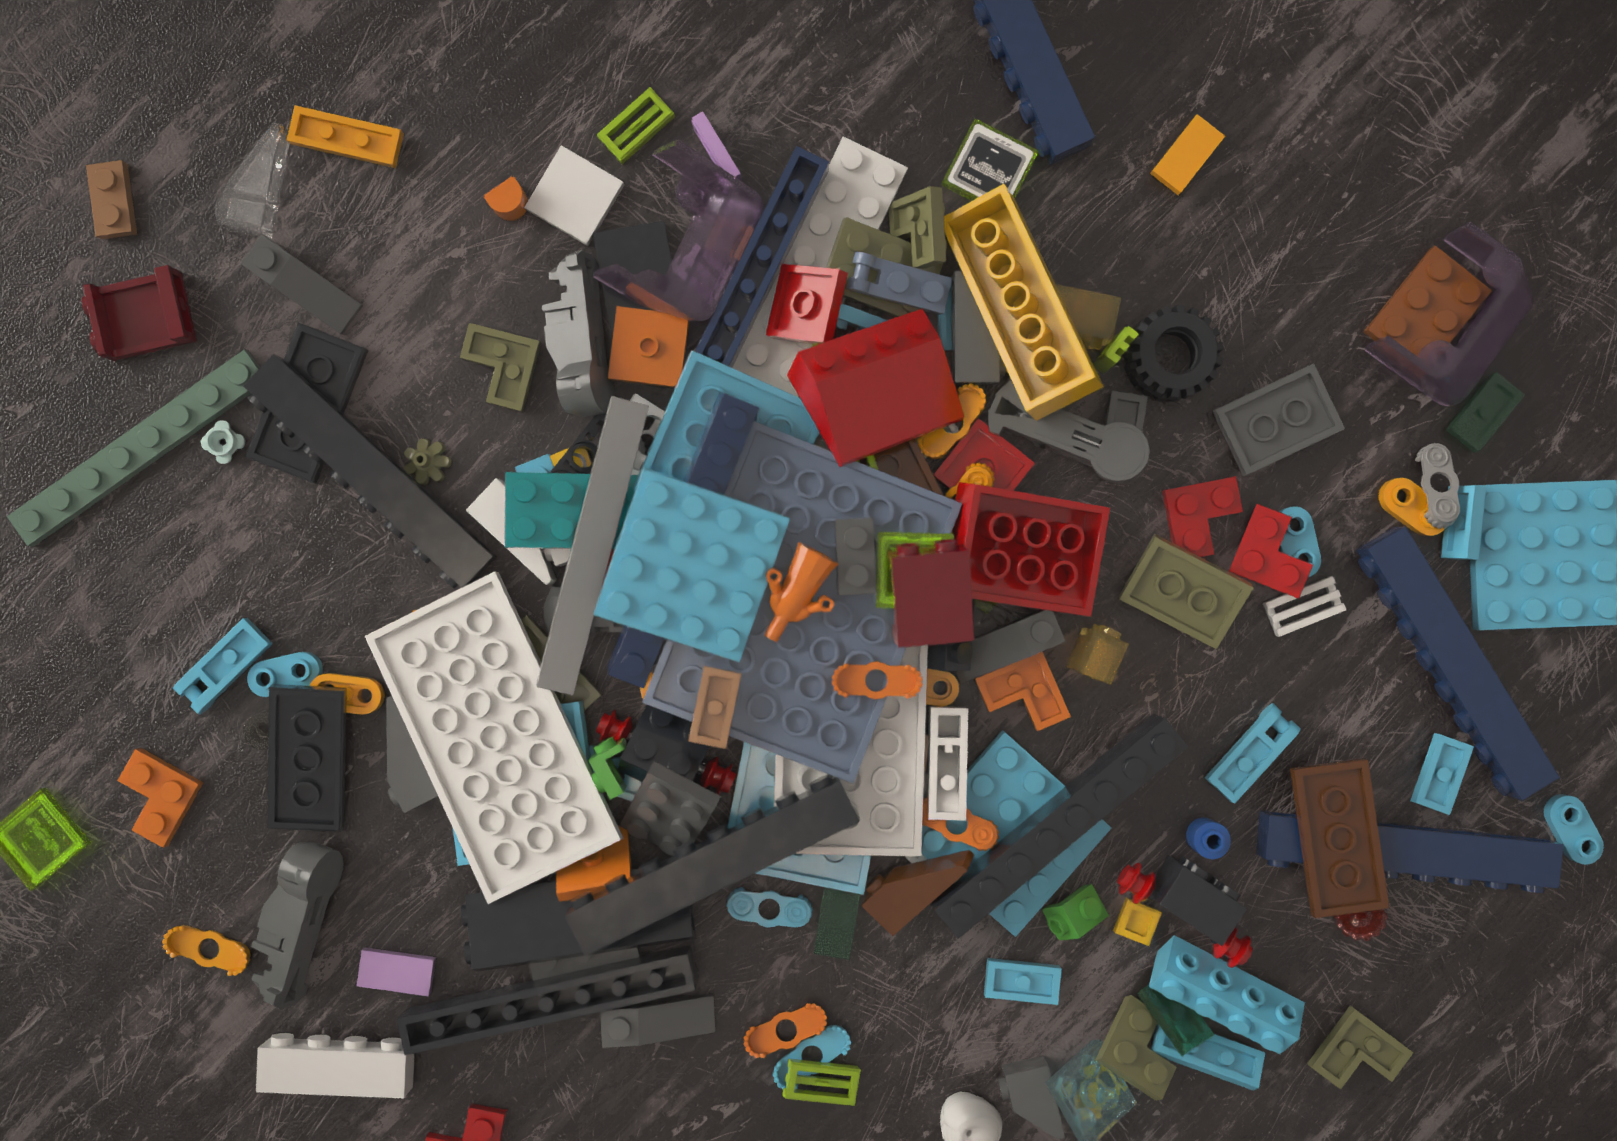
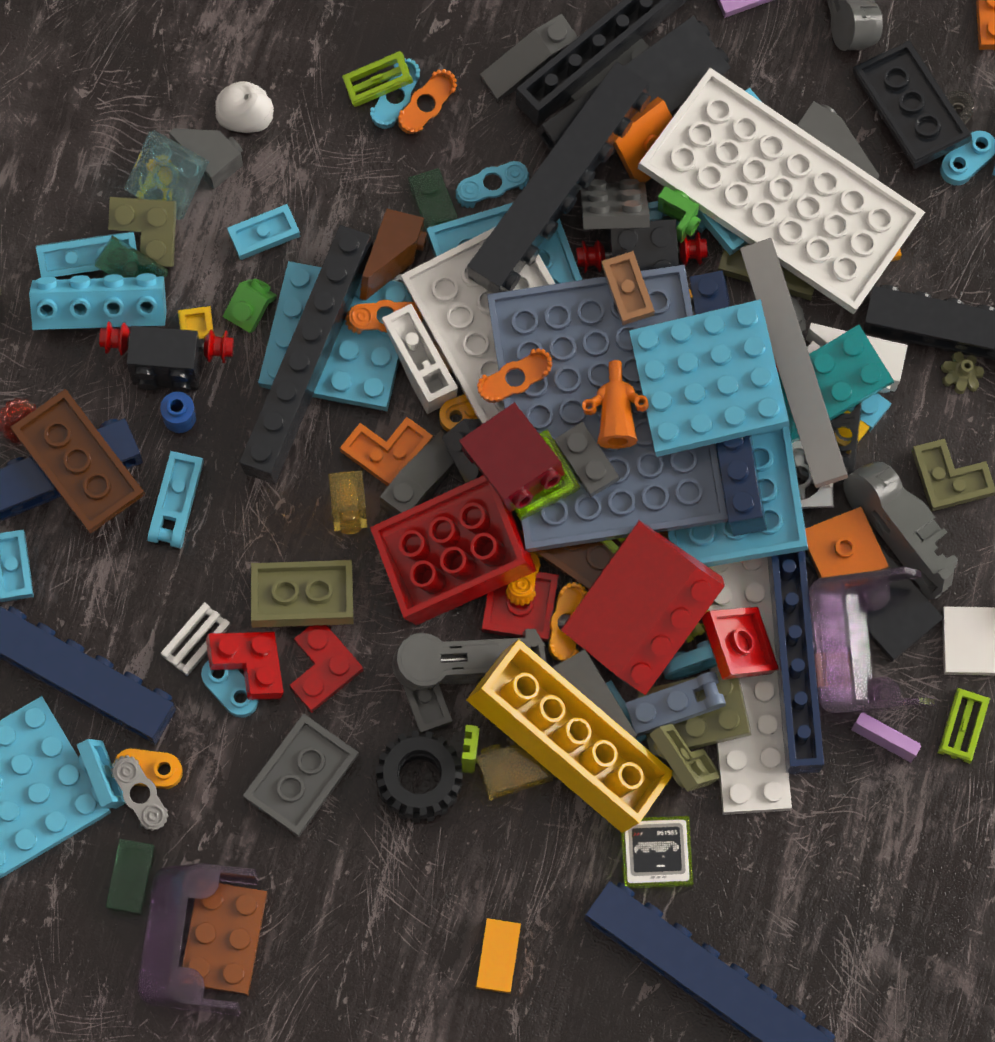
camera: 145 degrees right, 15 degrees down
light orange plate [310,673,385,715] -> none

